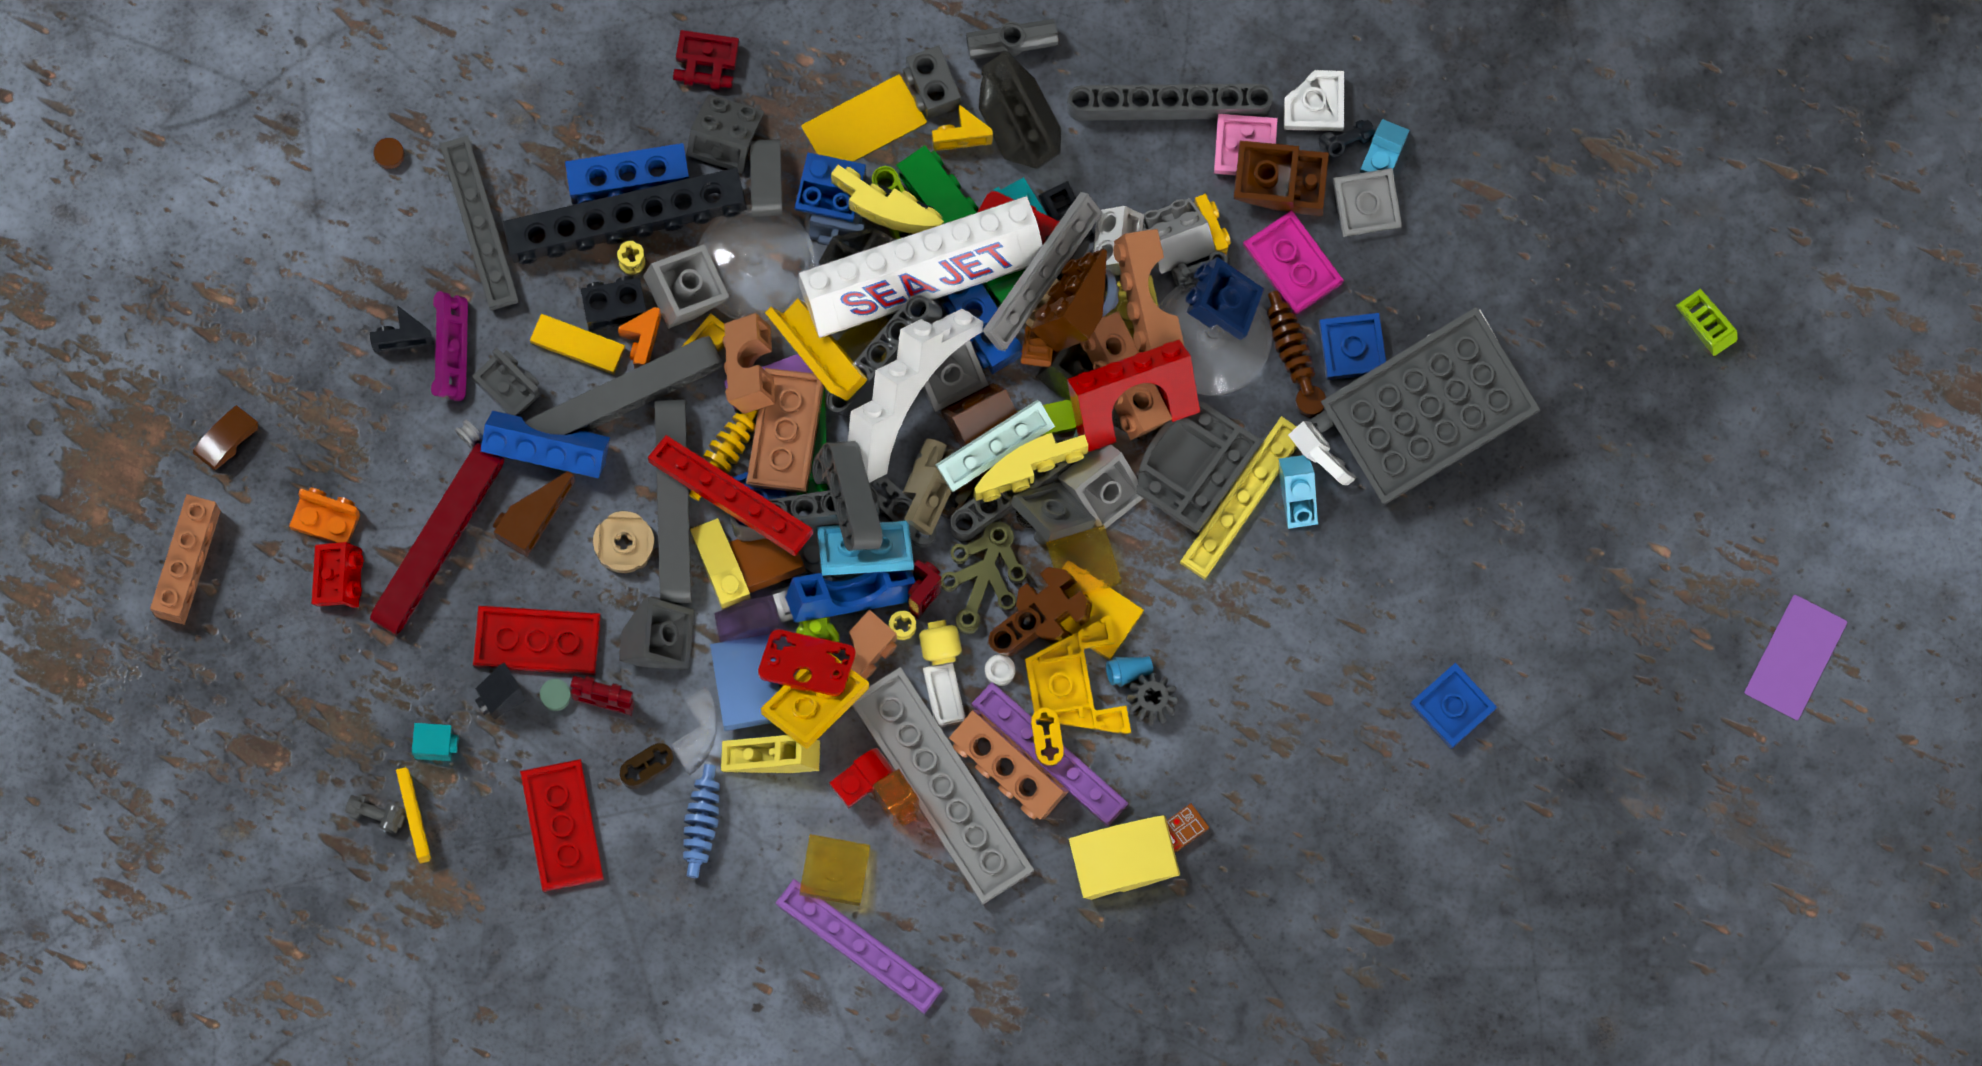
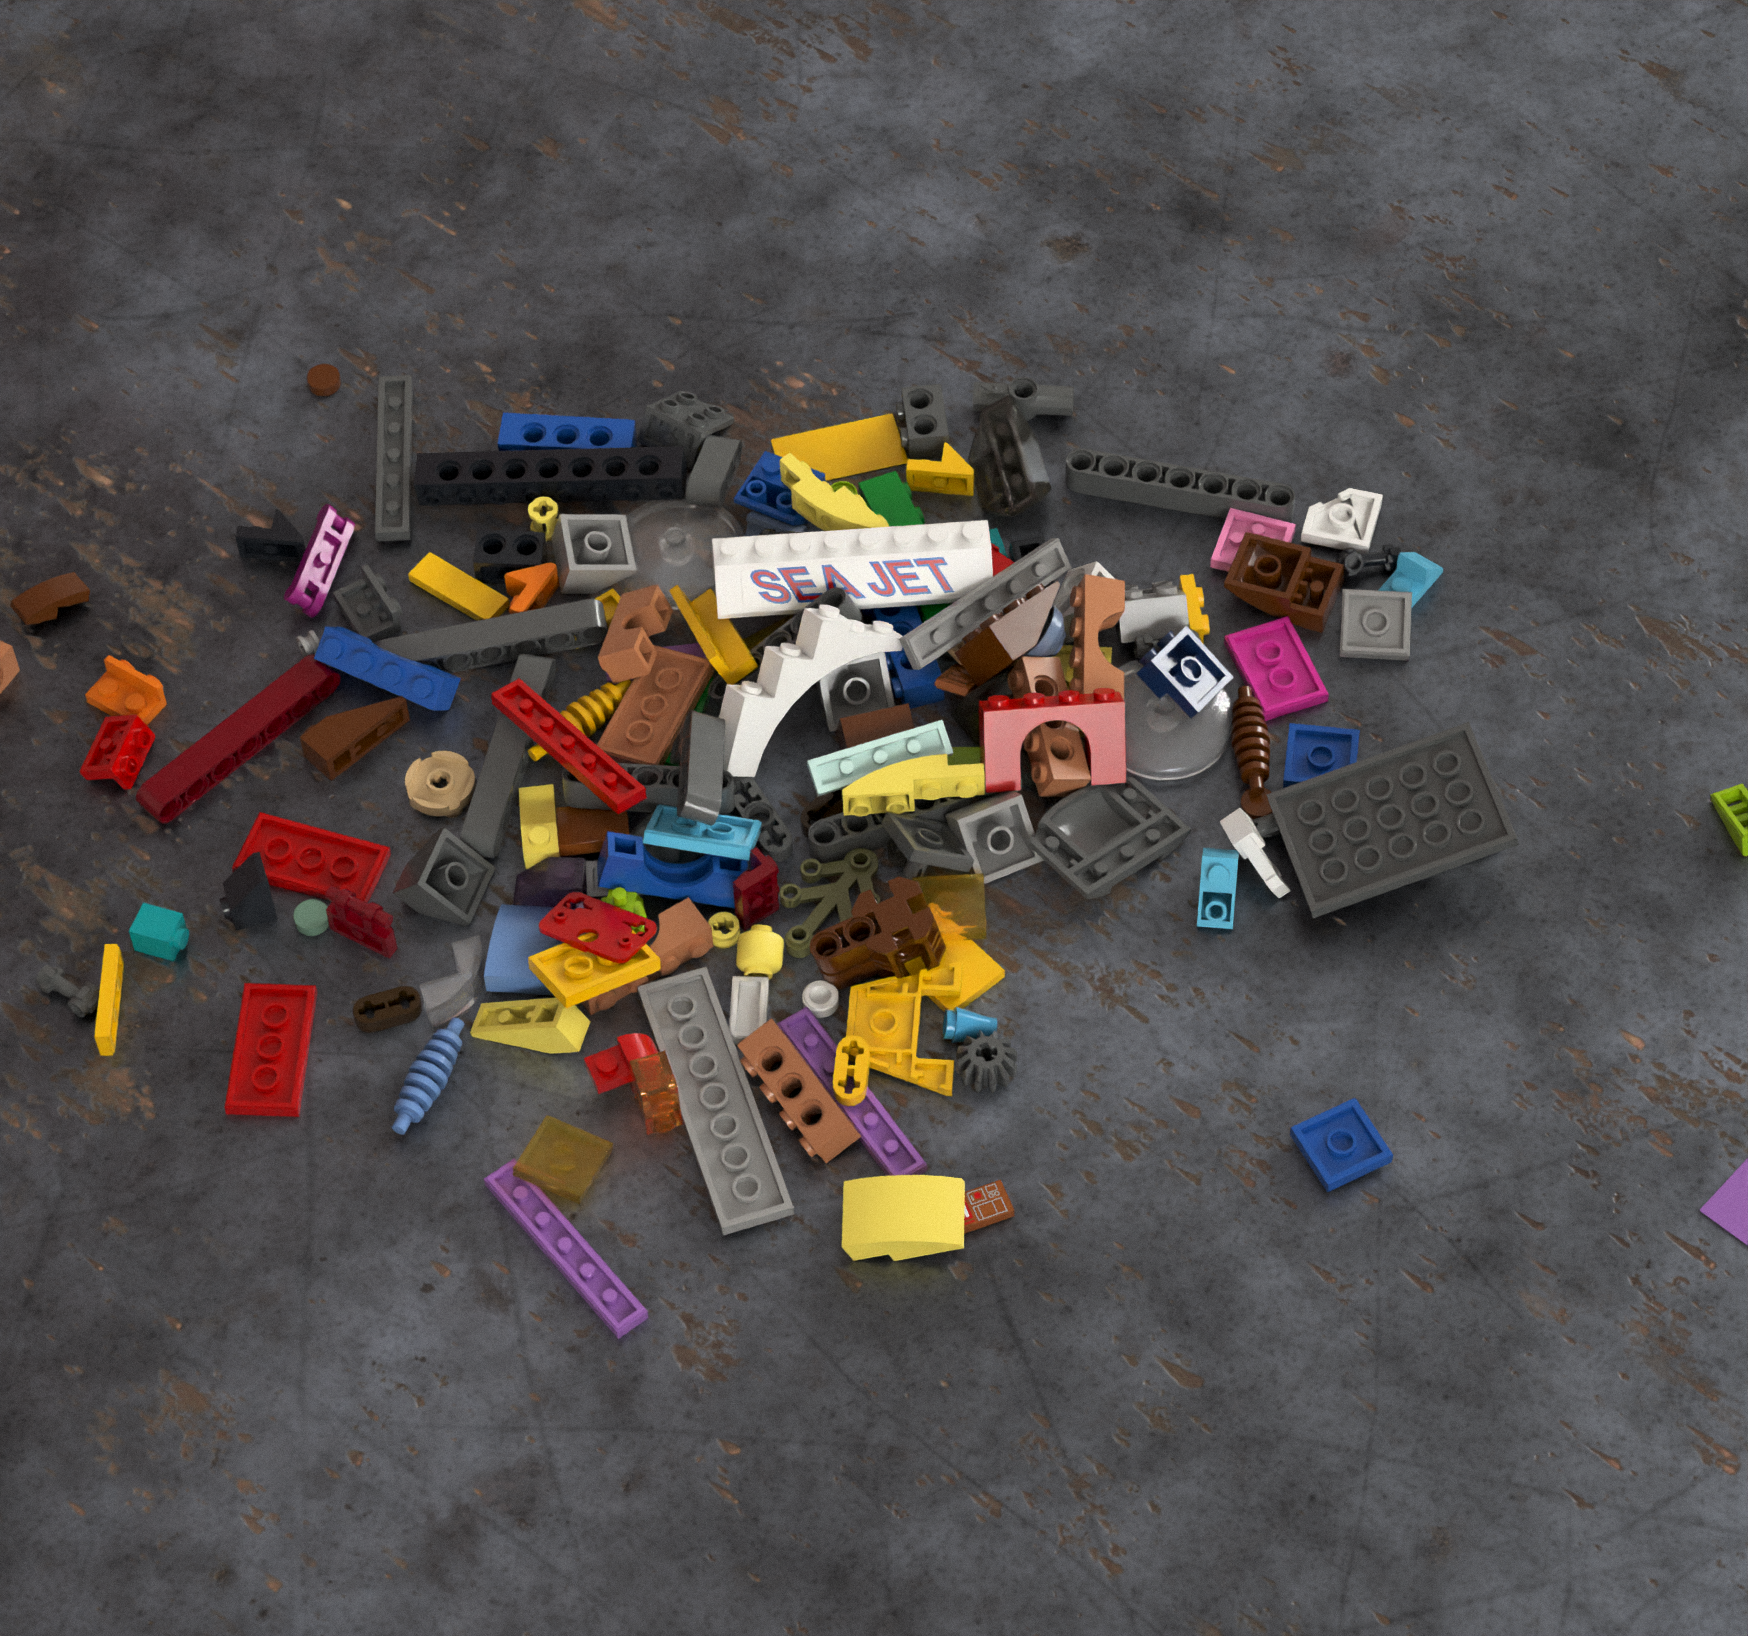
camera: 20 degrees right, 20 degrees down
dark red plate [673,30,739,90] -> none
dark tan plate [902,439,954,535] -> none
light yellow tile [1180,416,1297,580] -> none

